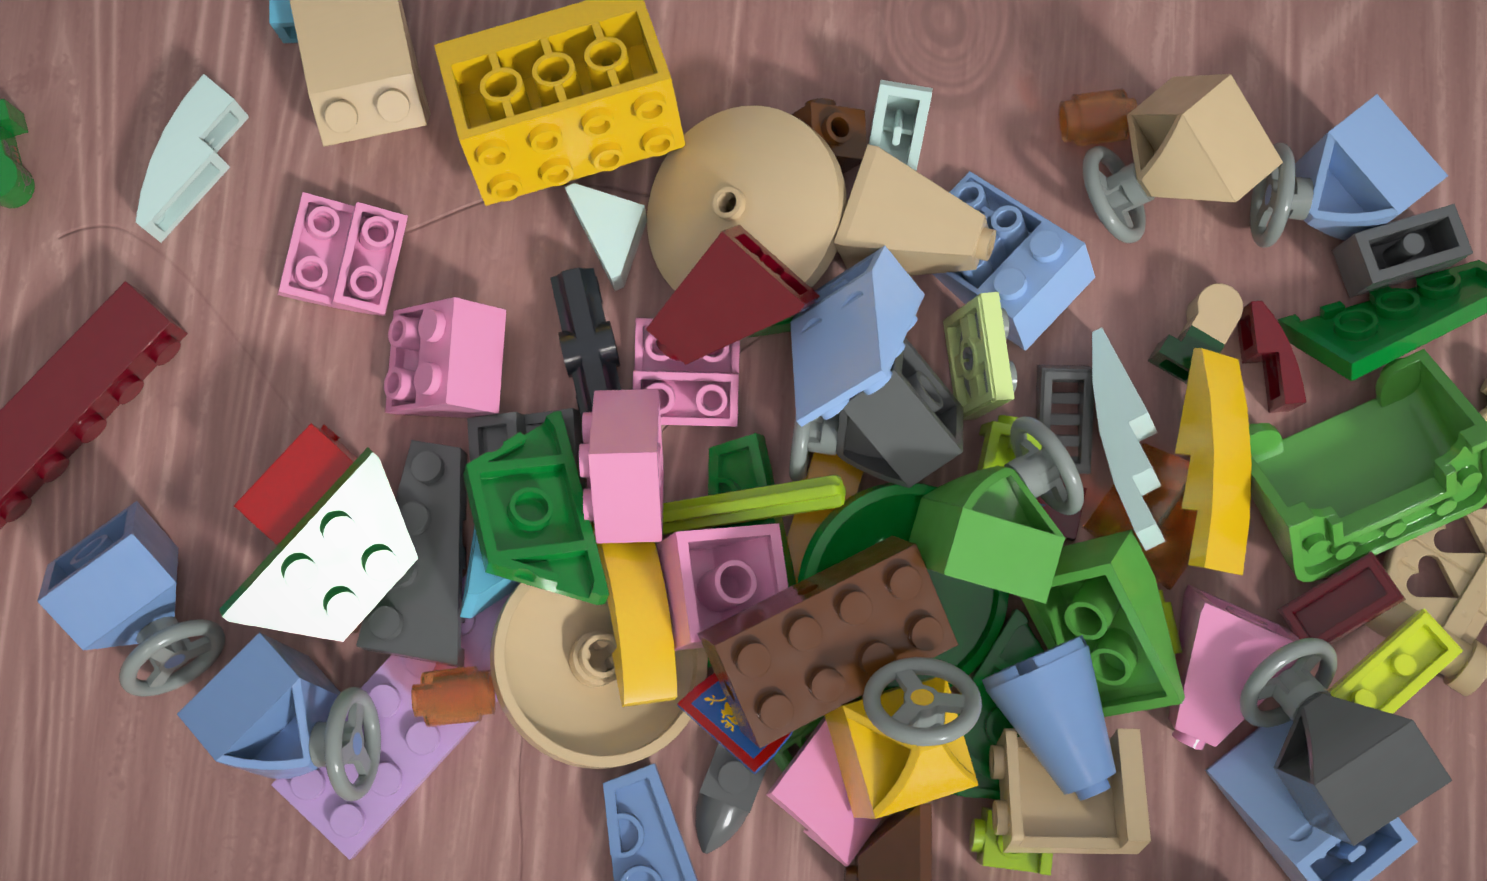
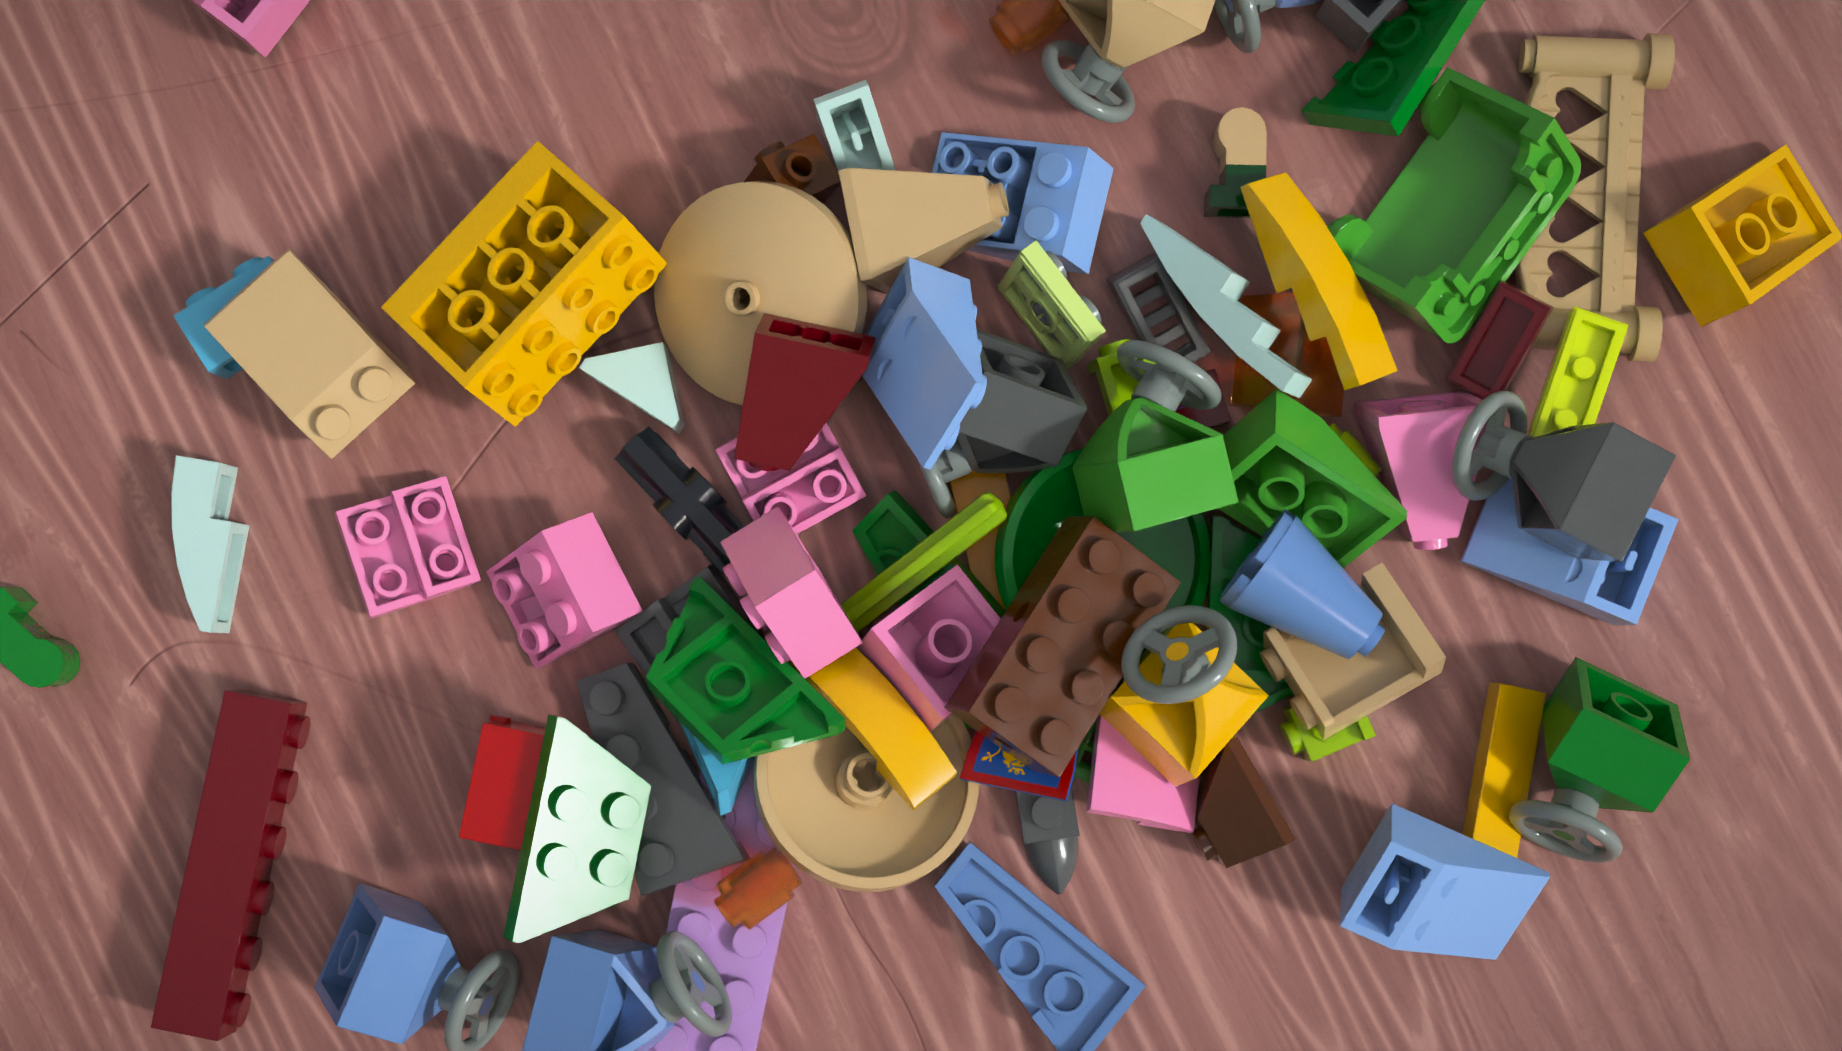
camera: 25 degrees left, 5 degrees up
dark red slope [1237,301,1307,413] -> none

